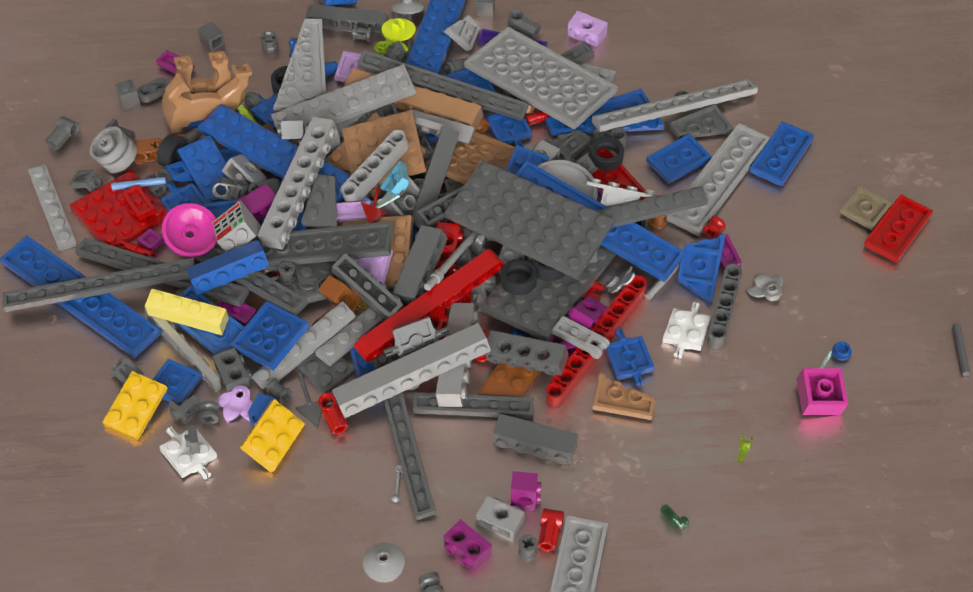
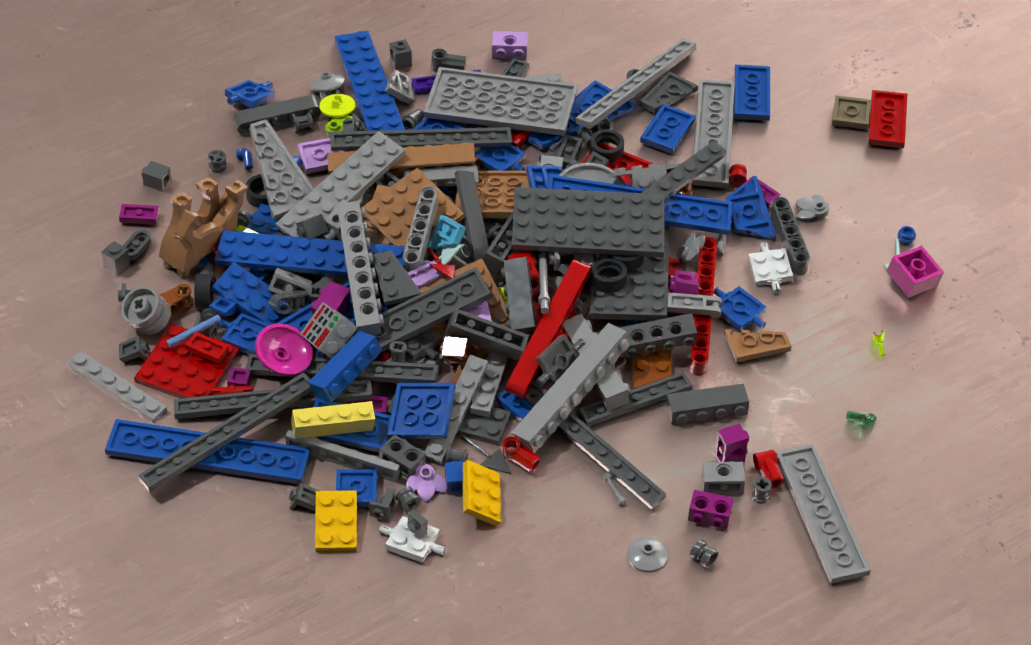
camera: 30 degrees left, 5 degrees down
dark grey piece [45,116,80,151] -> none
dark grey bar [953,323,970,376] -> none

